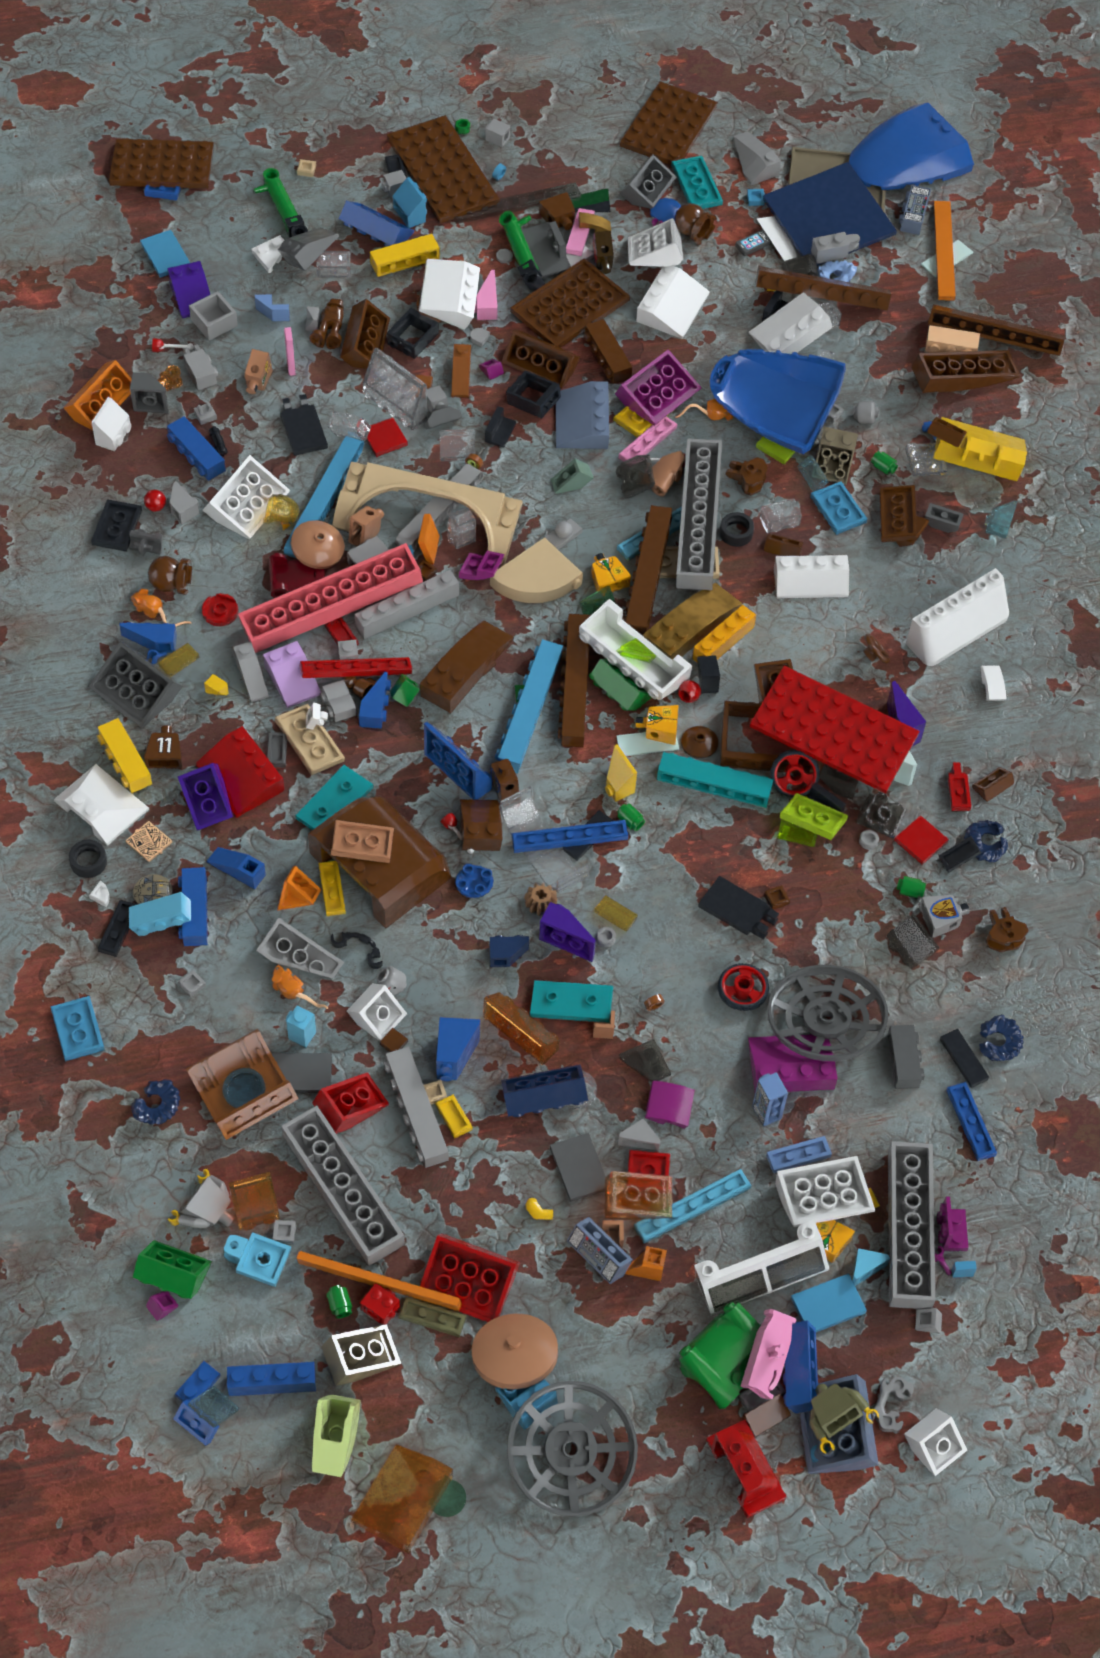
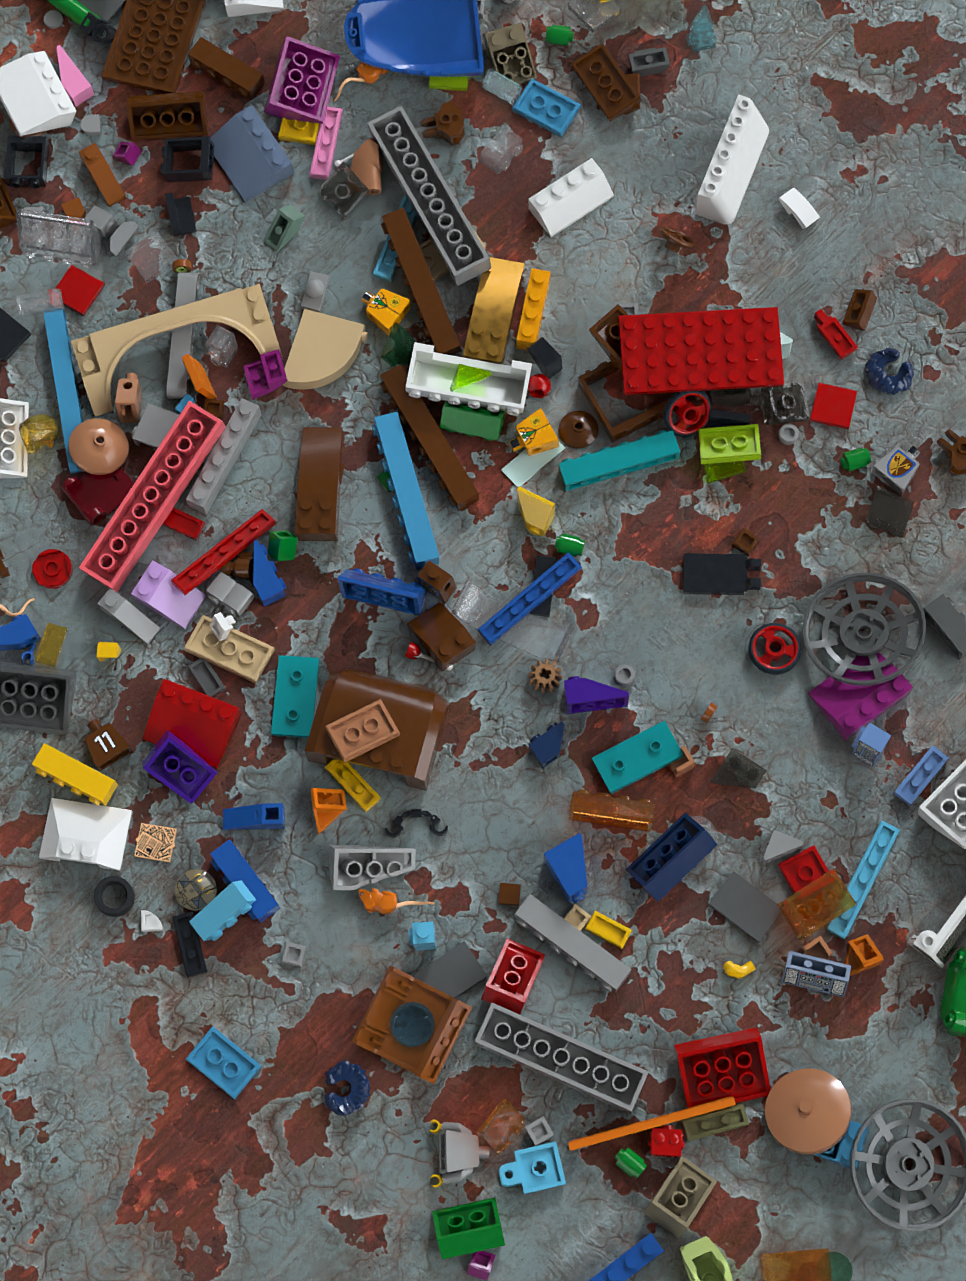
camera: 25 degrees left, 15 degrees up
light grey brick [338,640,358,660] -> none
white slope [347,983,407,1041] -> none
light grey head [377,966,407,995] -> none
blue dish [455,864,494,898] -> none
clear yellow tile [594,895,638,932] -> none
magenta slope [645,1081,695,1129] -> none
black tyre [720,512,754,547] -> none
reddish brown slope [764,533,804,556] -> none
dark purple slope [887,681,926,746] -> none
black tile [938,836,982,873] -> none

